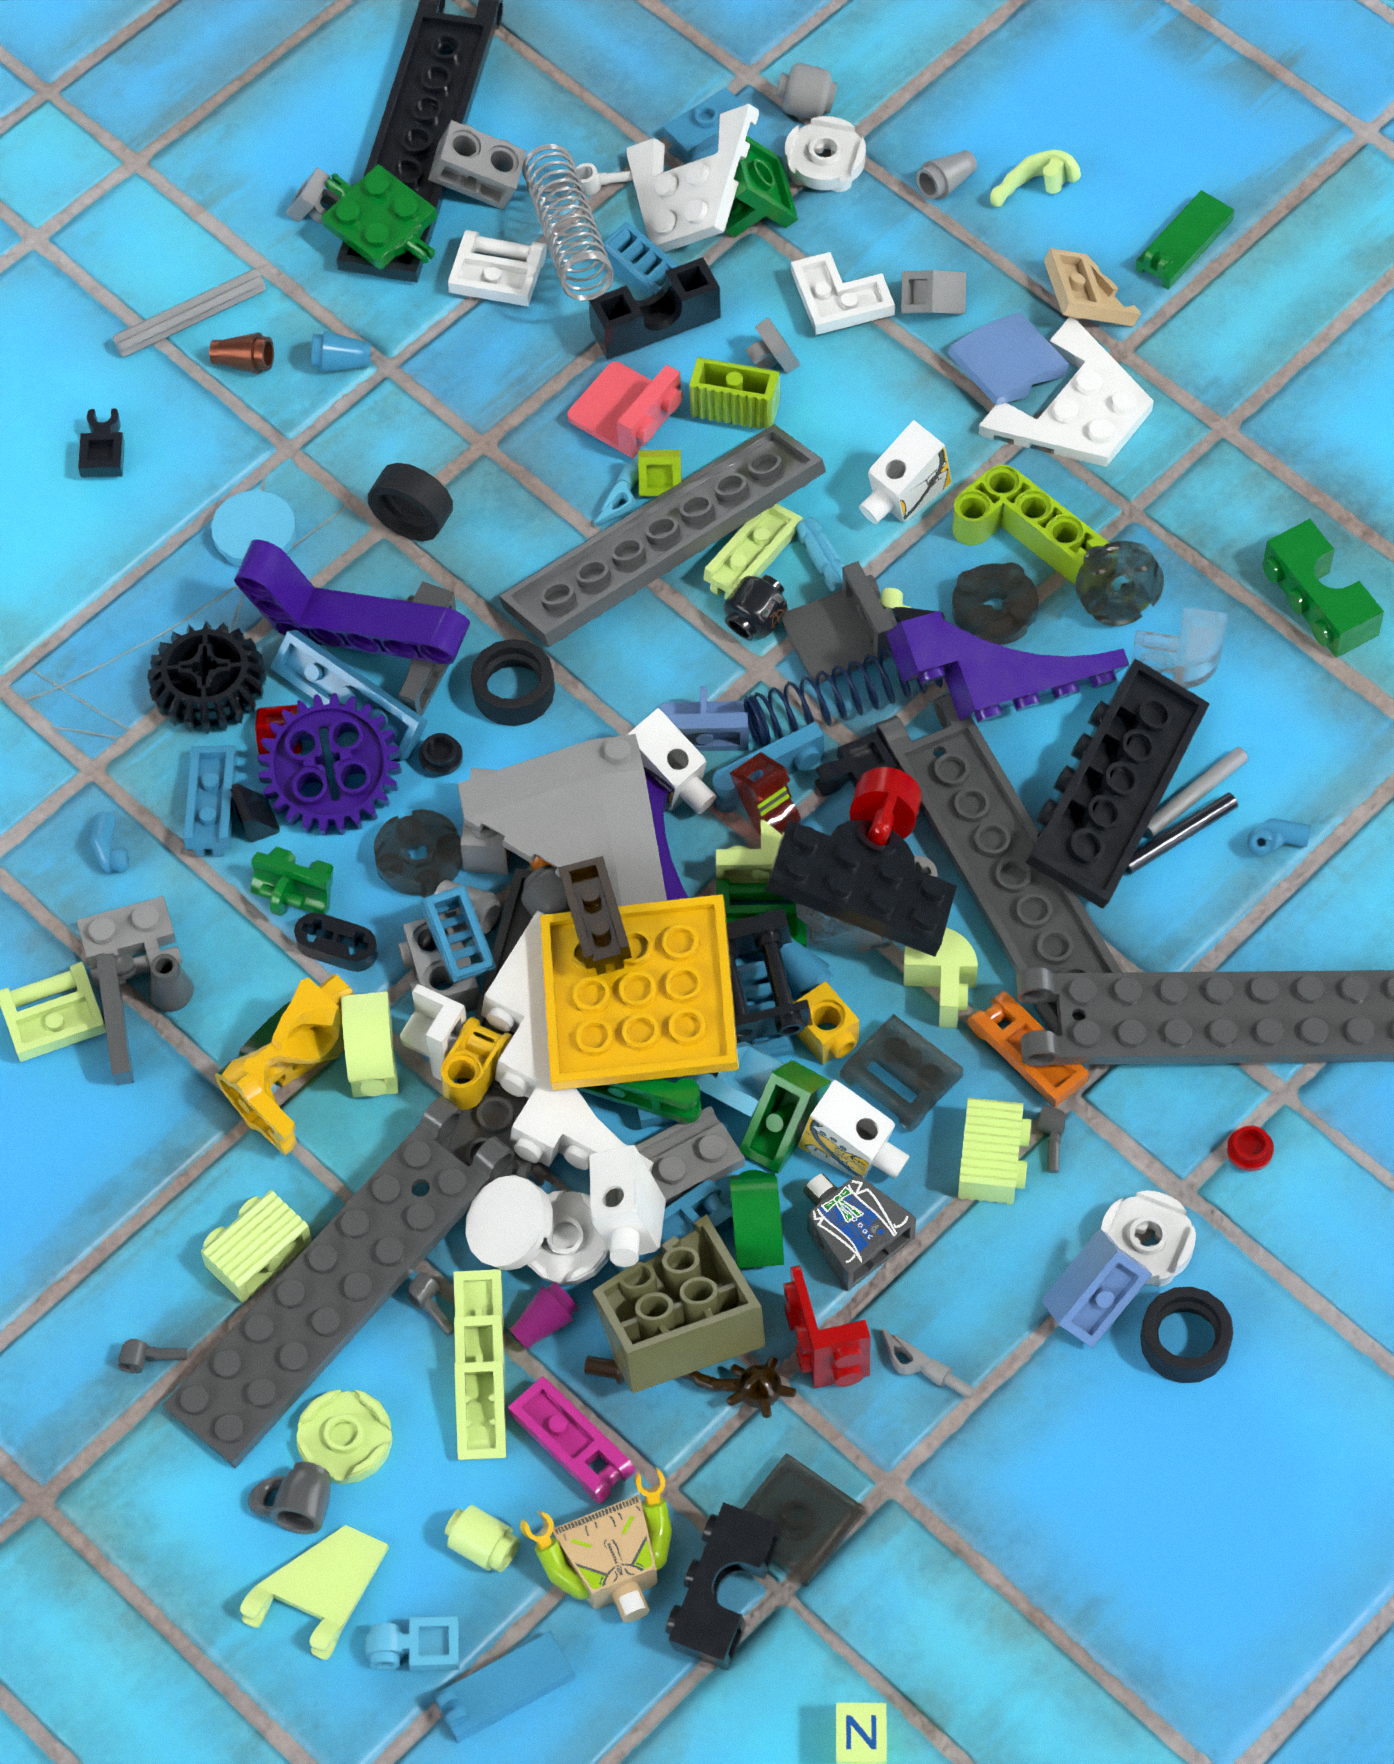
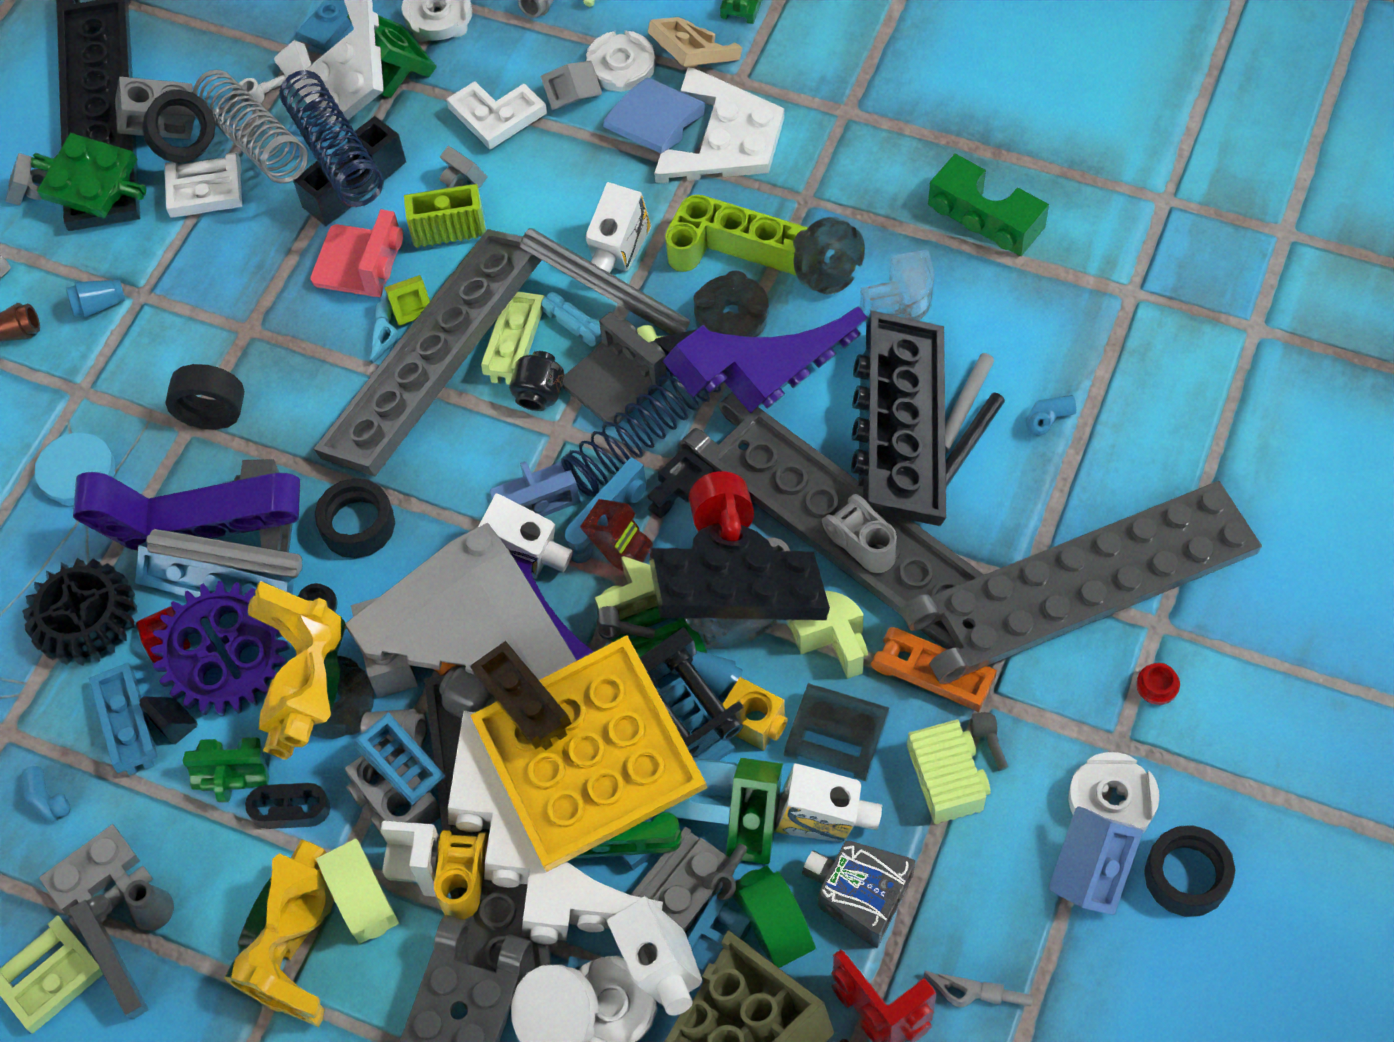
camera: 20 degrees left, 0 degrees up
none -> black tyre [142,89,216,163]
none -> light grey axle [146,529,303,578]
none -> yellow hips [248,581,346,760]
none -> dark blue piece [279,70,384,207]
none -> dark grey axle [520,228,690,335]
none -> white tile [586,31,656,92]
none -> dark grey hand [597,606,655,639]
none -> dark grey hand [703,844,747,900]
none -> light grey piece [822,494,897,573]

